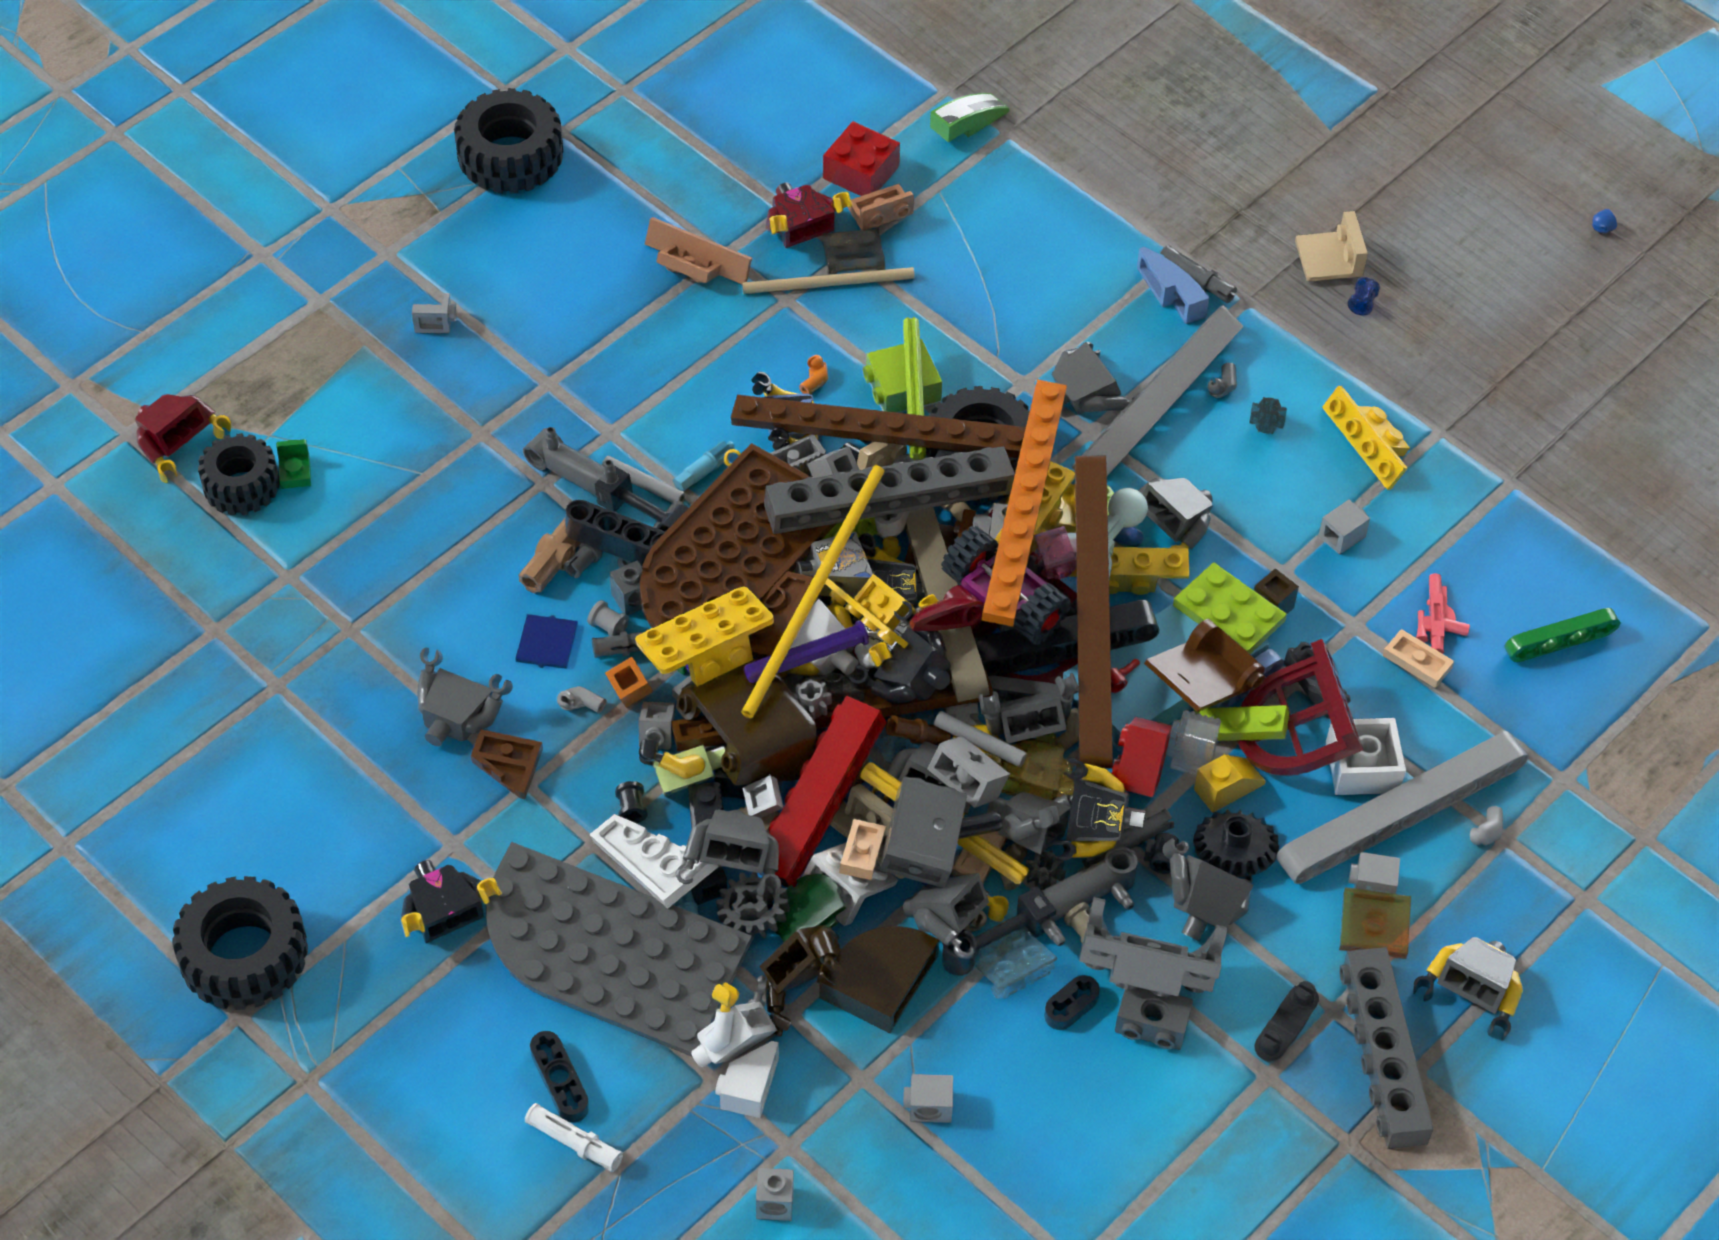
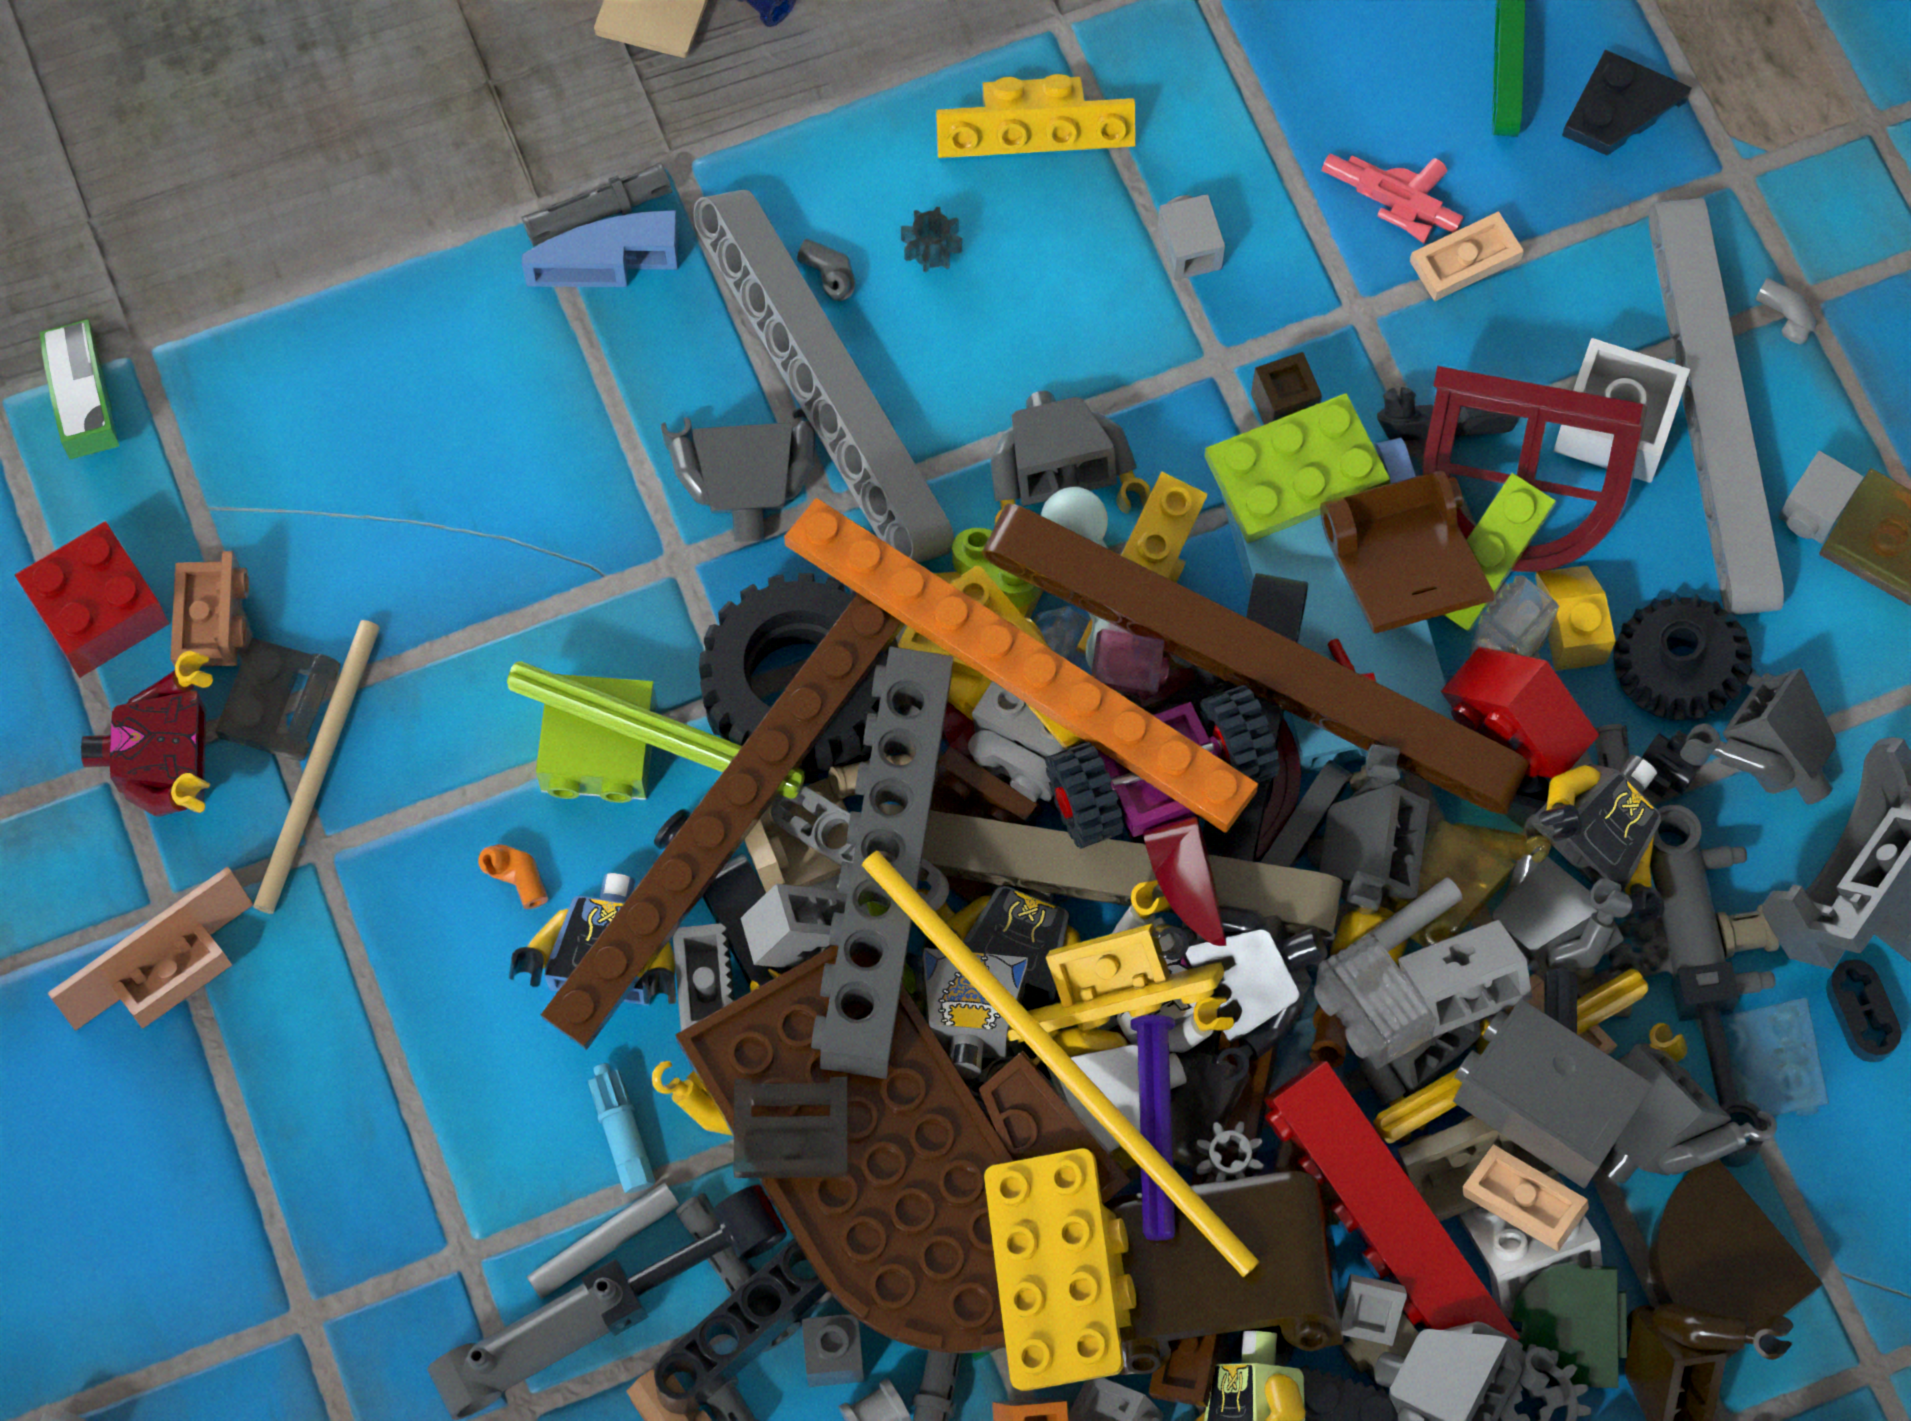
camera: 65 degrees left, 15 degrees up
none -> clear smoke plate [733,1077,848,1178]
none -> clear brick [1314,934,1437,1069]
none -> black wing [1562,49,1692,156]

